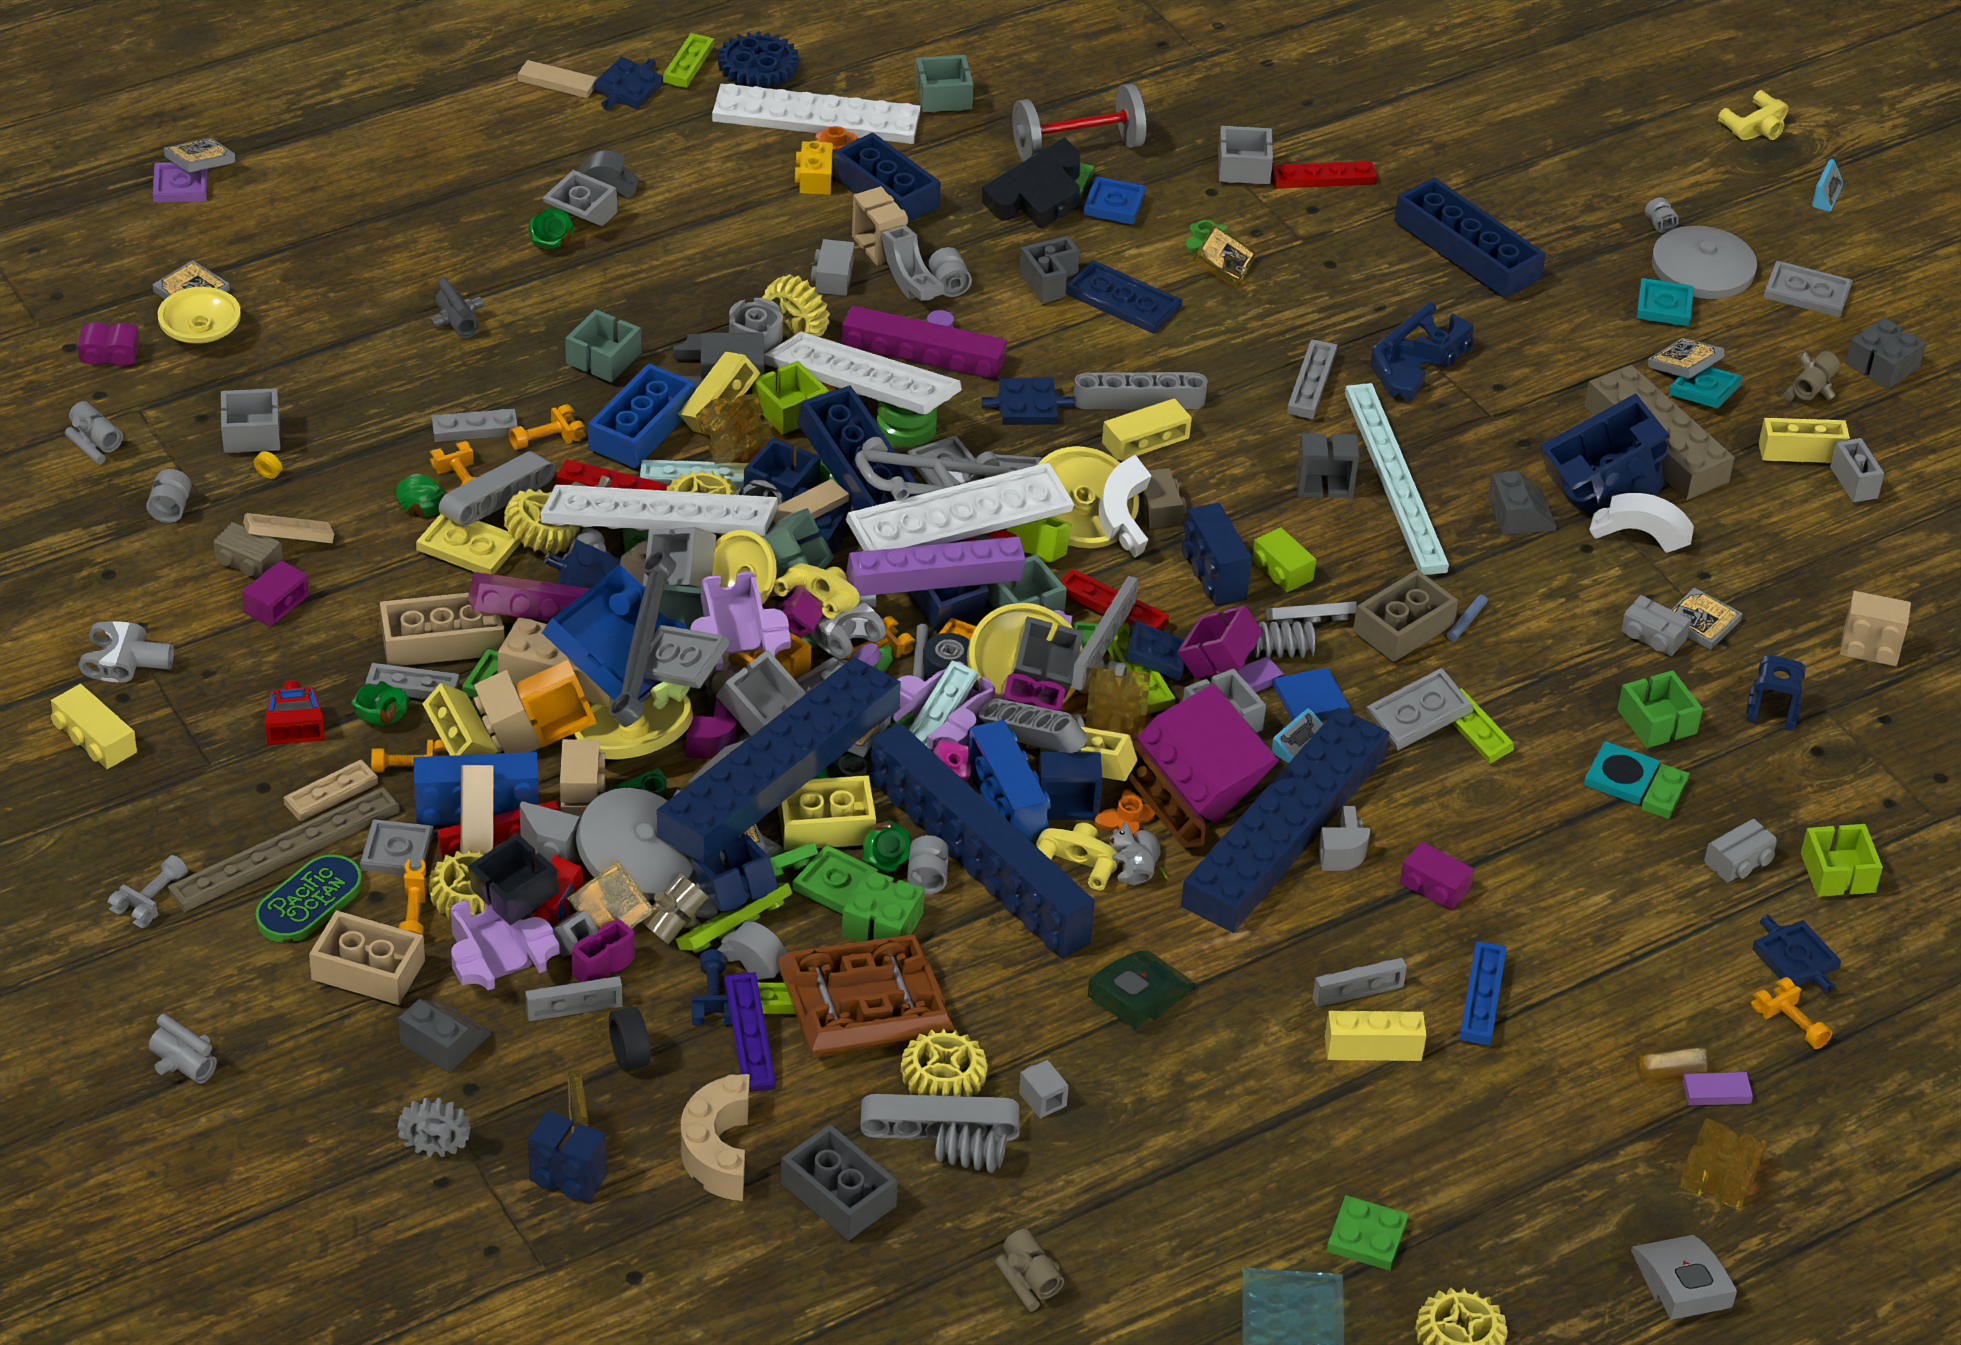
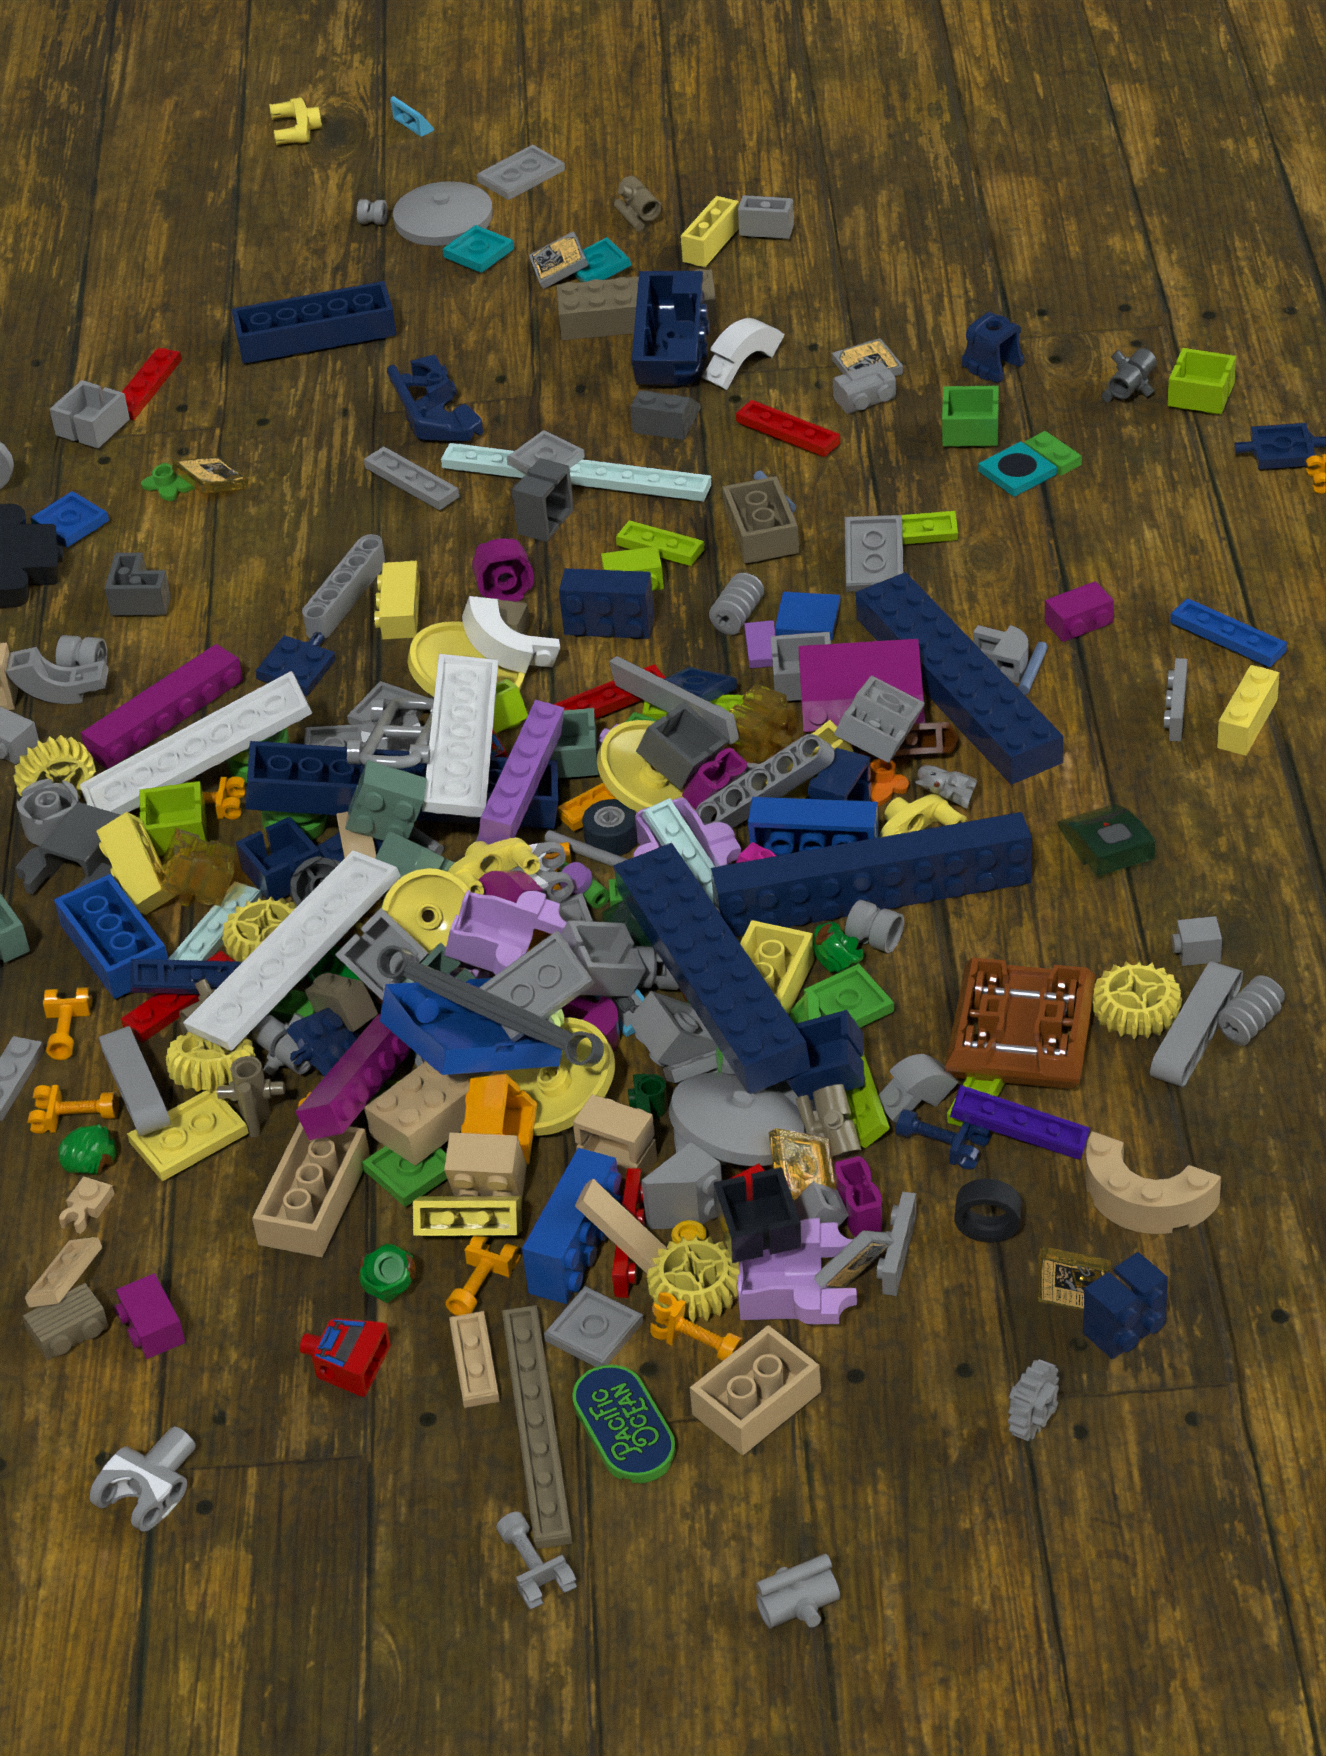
camera: 55 degrees left, 0 degrees up
light yellow brick [51,684,137,769] -> none
light grey plate [365,663,460,699] -> none
dark grey slope [398,999,491,1073] -> none
dark grey brick [781,1124,898,1241] -> none
bright green piece [842,869,925,942] -> none
medium lavender tile [927,310,954,328] -> none
dark blue tile [1065,260,1182,334] -> none
magenta piece [1178,605,1263,679] -> none
light grey plate [1266,602,1357,625] -> none
slope [1272,708,1323,763] -> none
light grey brick [1704,819,1777,883] -> none
tan brick [1839,591,1911,666] -> none
dark grey piece [1845,317,1926,390] -> none
none -> tan plate [59,1176,115,1234]
none -> dark blue plate [130,959,242,994]
none -> dark tan pin [217,1056,285,1137]
none -> sand green piece [345,760,427,841]
none -> magenta brick [472,538,534,602]
none -> light grey tile [507,430,585,474]
none -> lime plate [616,520,704,566]
none -> red plate [736,400,840,457]
none -> light grey tile [814,1230,893,1289]
none -> light grey slope [834,675,925,763]
none -> sand blue piece [1018,642,1048,695]
none -> dark grey pin [1102,348,1157,402]

